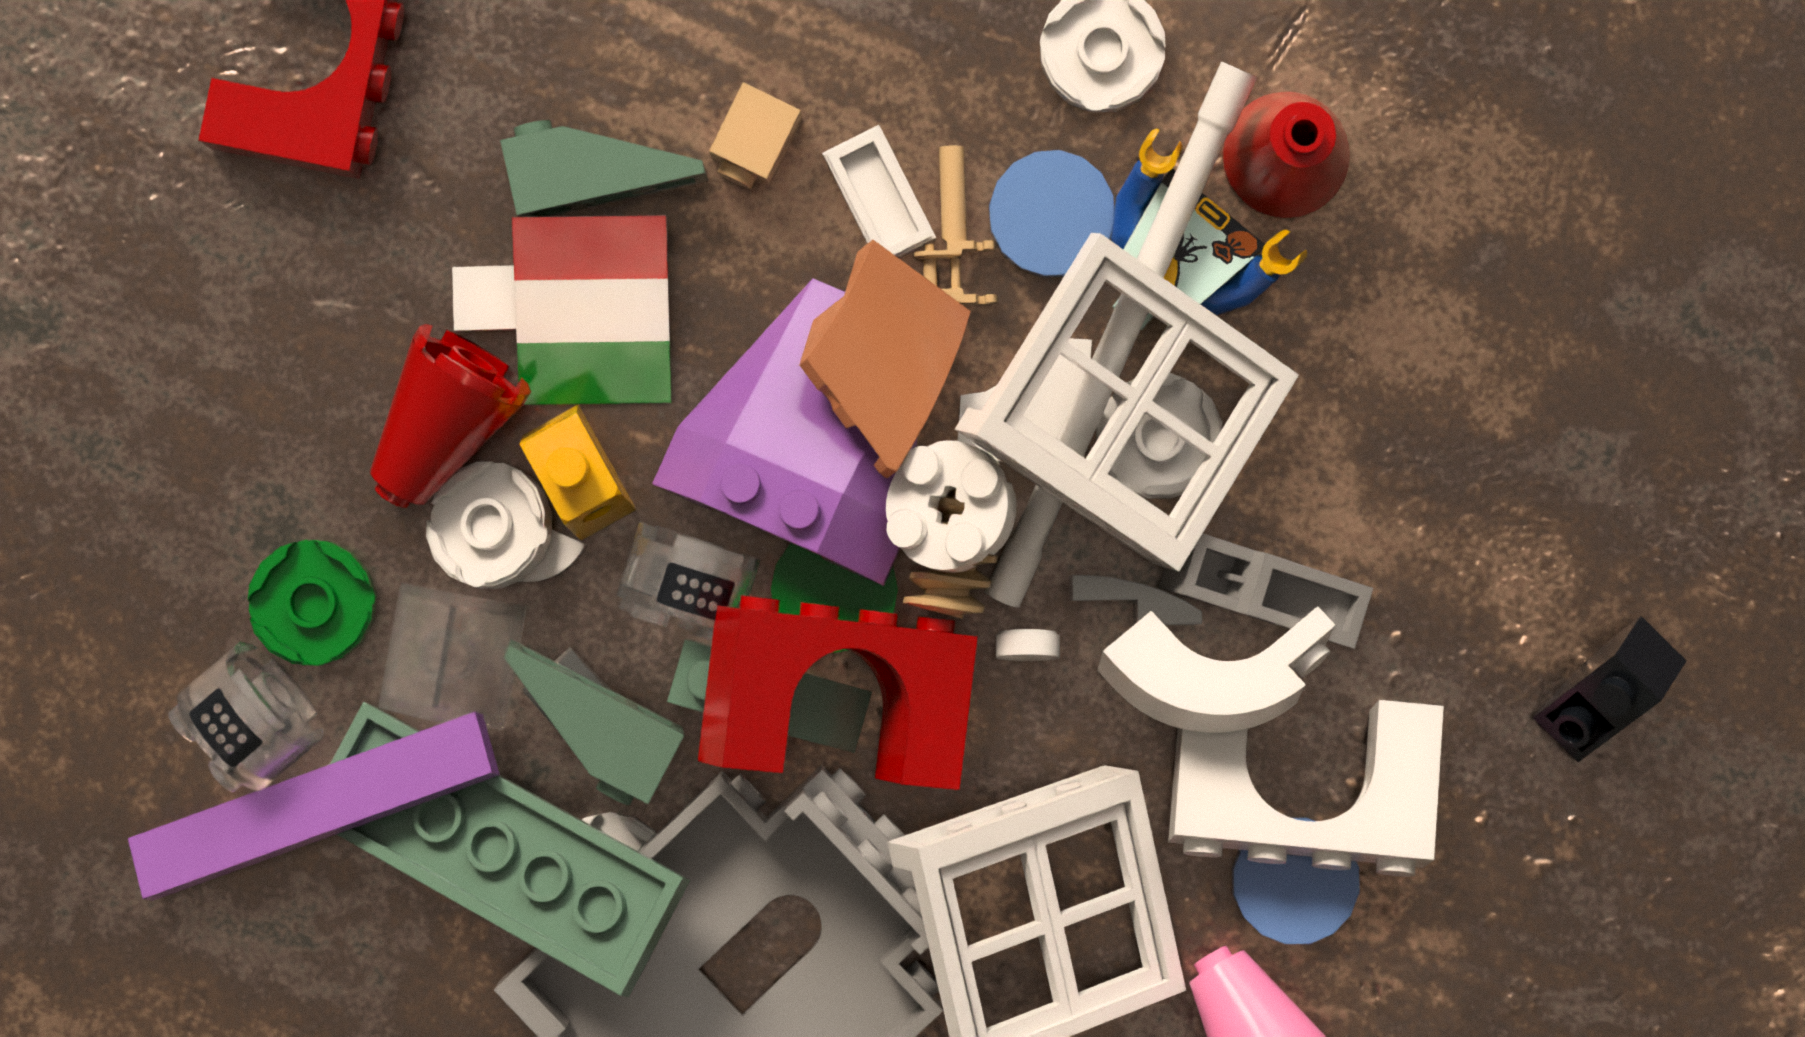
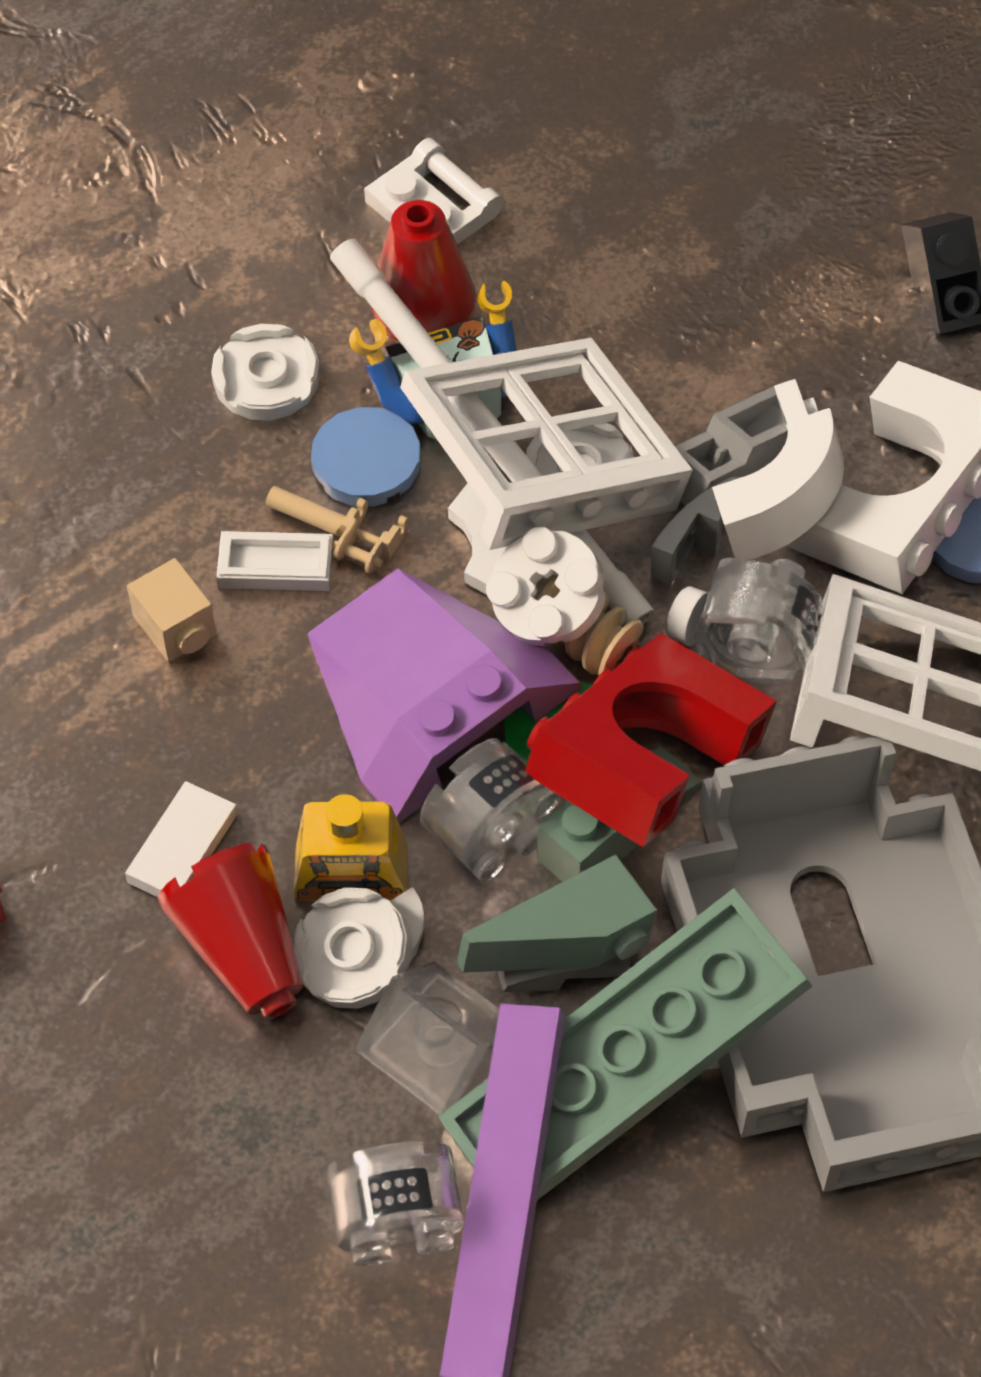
camera: 60 degrees left, 30 degrees down
green tile [248,540,377,666] -> none
sand green slope [500,120,709,217] -> none
sticker [512,215,671,405] -> none
nougat slope [799,240,971,478] -> none
none -> white plate [364,138,504,245]
none -> clear brick [693,558,823,685]

